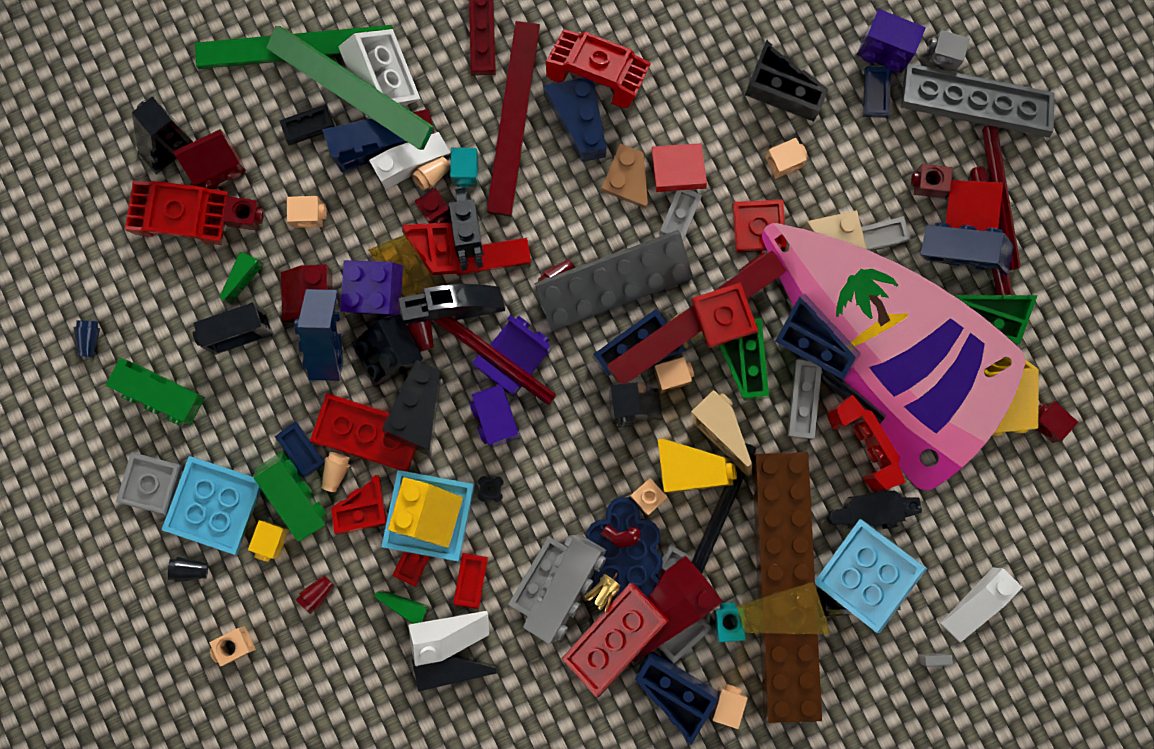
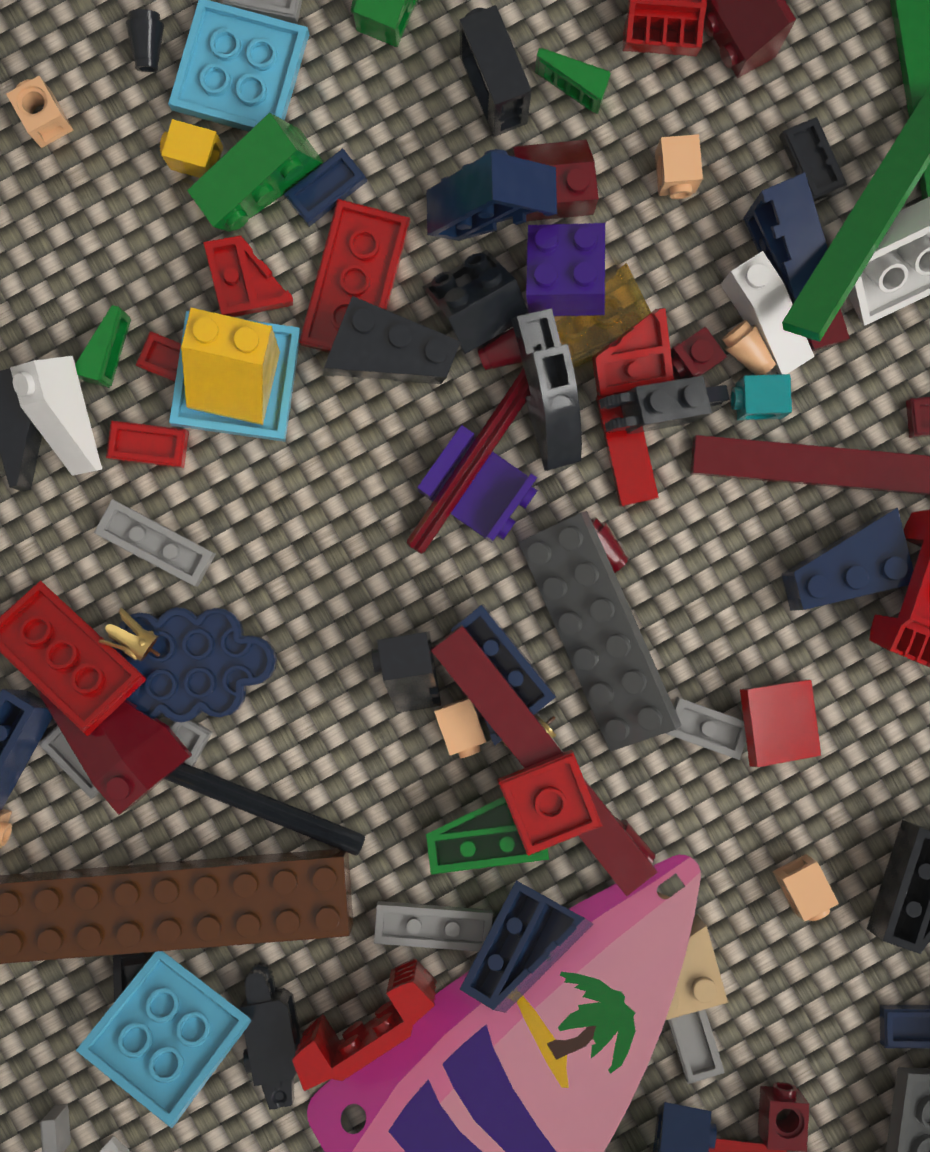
camera: 85 degrees right, 5 degrees up
dark red brick [222,196,264,231] -> none
dark red cone [296,575,335,614] -> none
light nougat cone [321,452,350,492] -> none
dark purple brick [469,384,521,448] -> none
black plate [477,476,504,502] -> none
light grey wedge [523,534,607,644] -> none
dark red arm [600,524,641,548] -> none
medium nougat wing [601,143,648,209] -> none
light nougat brick [629,478,668,516] -> none
yellow slope [658,438,737,493] -> none
tan slope [691,390,752,478] -> none
teal brick [714,602,746,642] -> none
red tile [732,199,787,253] -> none
clear yellow wing [736,582,831,635] -> none
black axle [821,370,886,424] -> none

